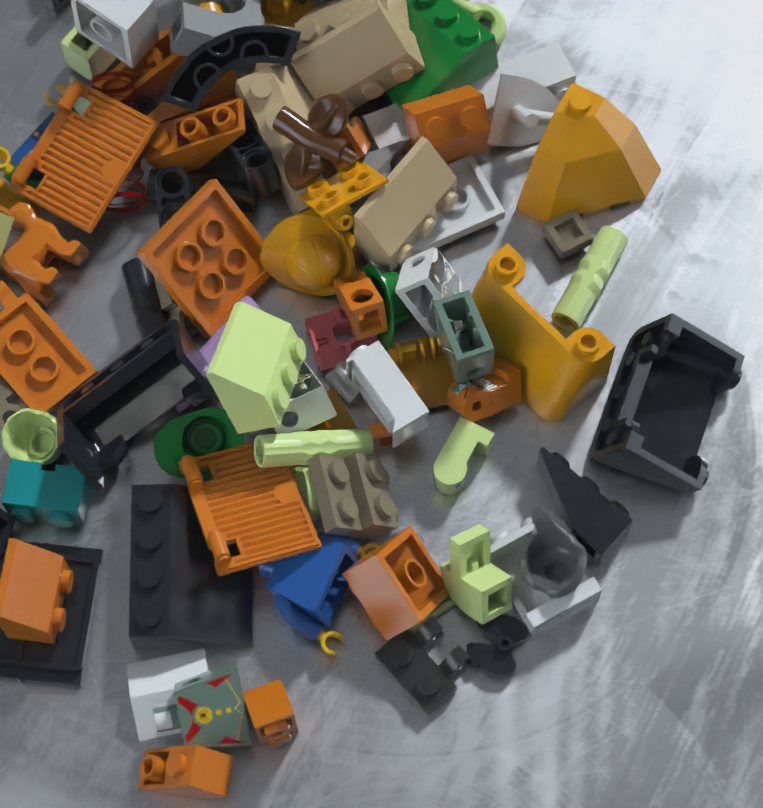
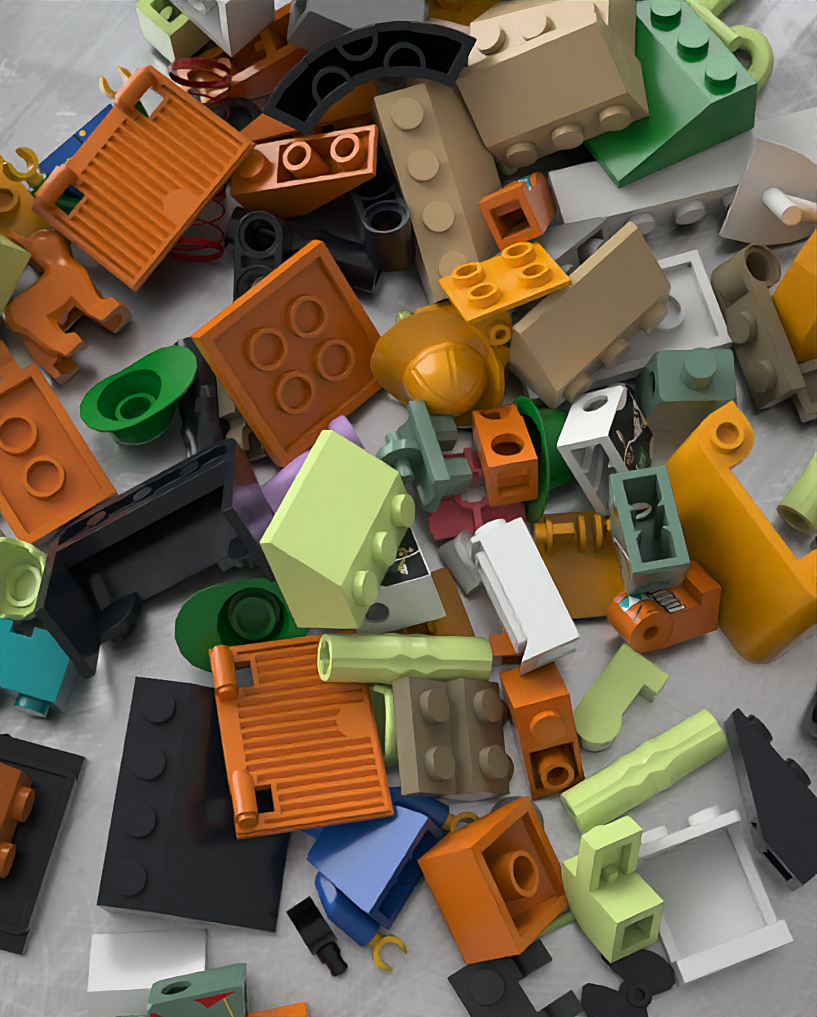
camera: 10 degrees right, 5 degrees up
reddish brown plant [272,93,359,191] -> none
orange slope [402,85,490,165] -> none
dark grey hair [520,505,587,598] -> none
none -> green piece [80,345,198,445]
none -> black piece [286,896,348,977]
none -> sand green hips [375,400,472,513]
none -> orange slope [499,661,585,800]
none -> yellowish green axle [560,709,730,835]
none -> sand green torso [634,347,737,431]
none -> dark tan plate [711,243,807,410]

